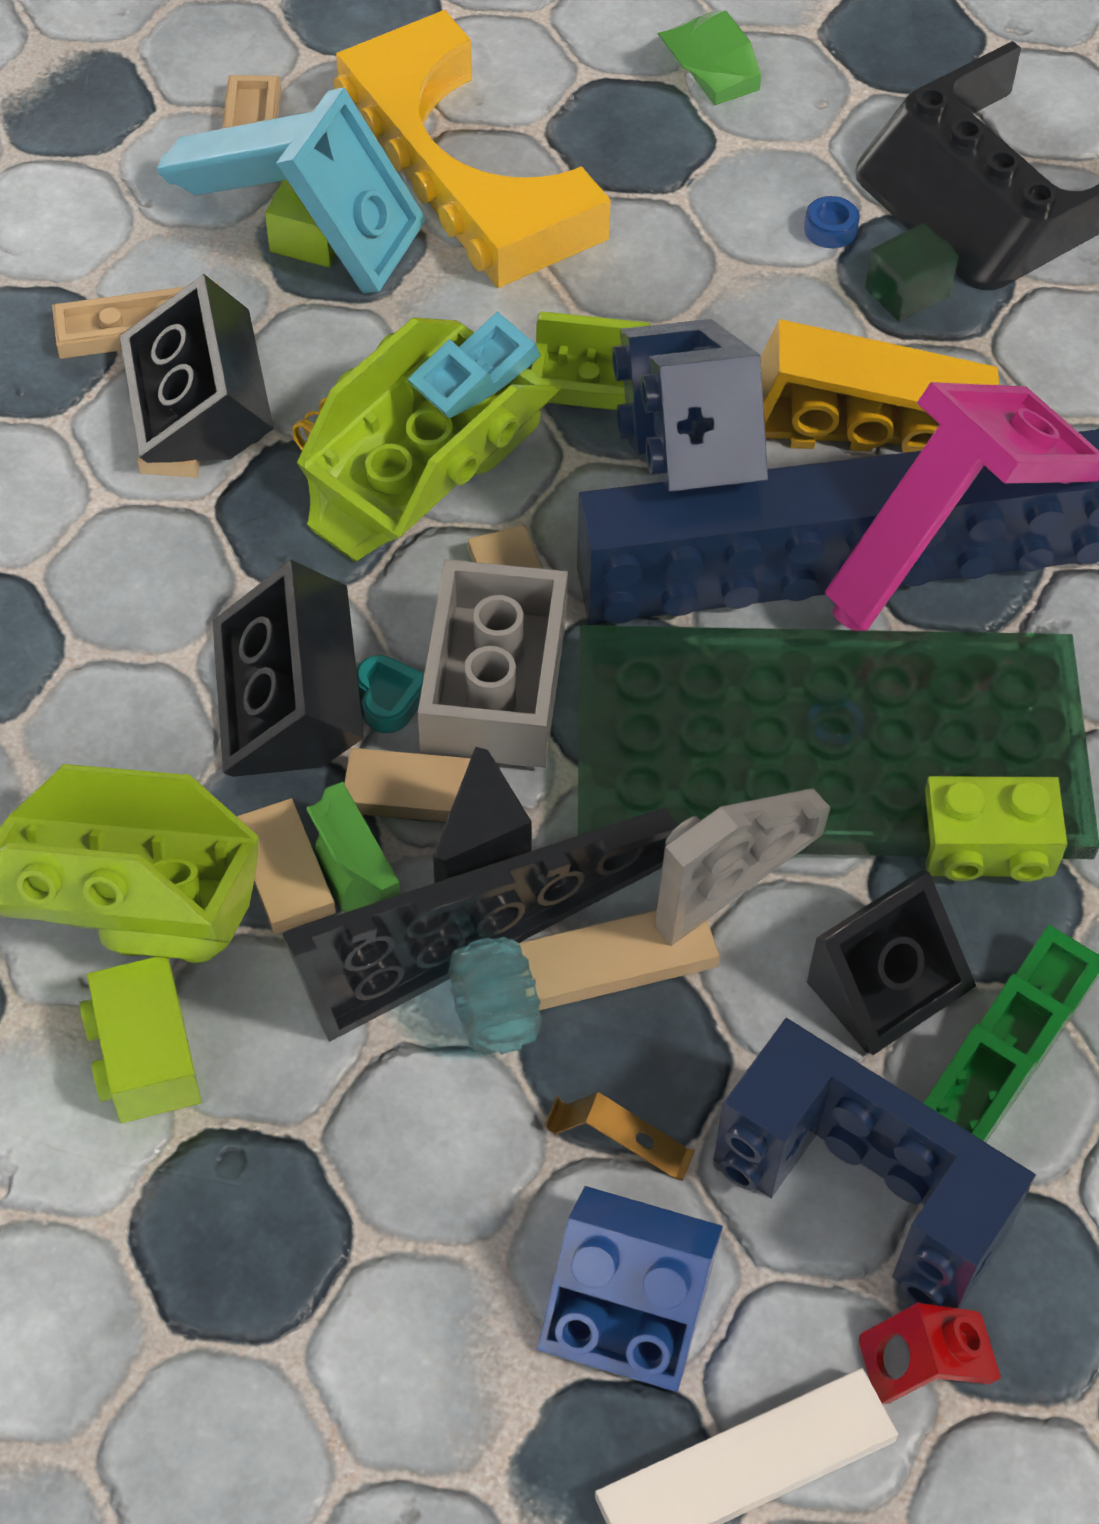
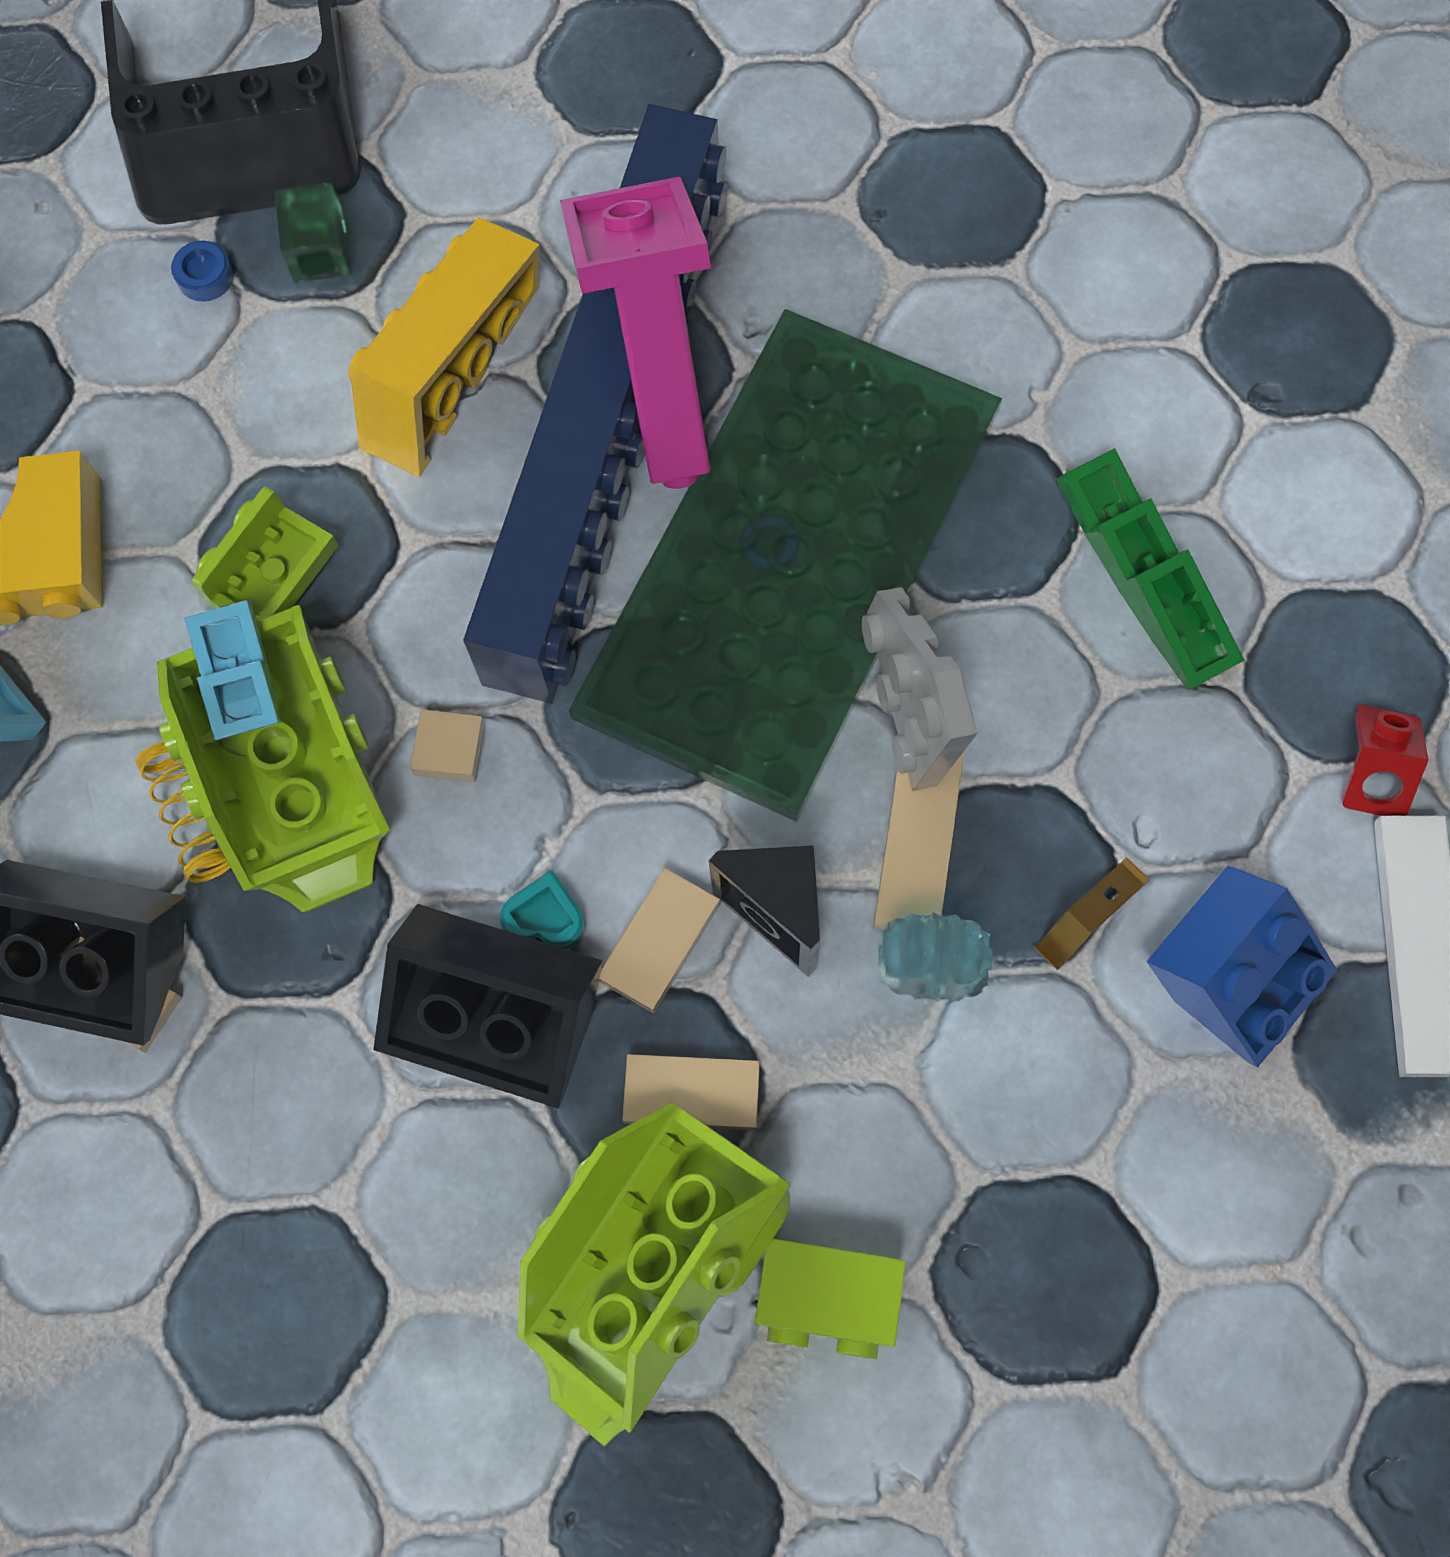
camera: 60 degrees left, 15 degrees up
black wing [282,807,678,1042] -> none
bright green slope [306,781,401,912] -> none
light grey brick [418,559,568,768] -> none
plate [612,319,768,492] -> none
dark blue plate [713,1017,1036,1308] -> none
black slope [807,870,976,1055] -> none
lime bracket [925,776,1067,882] -> none

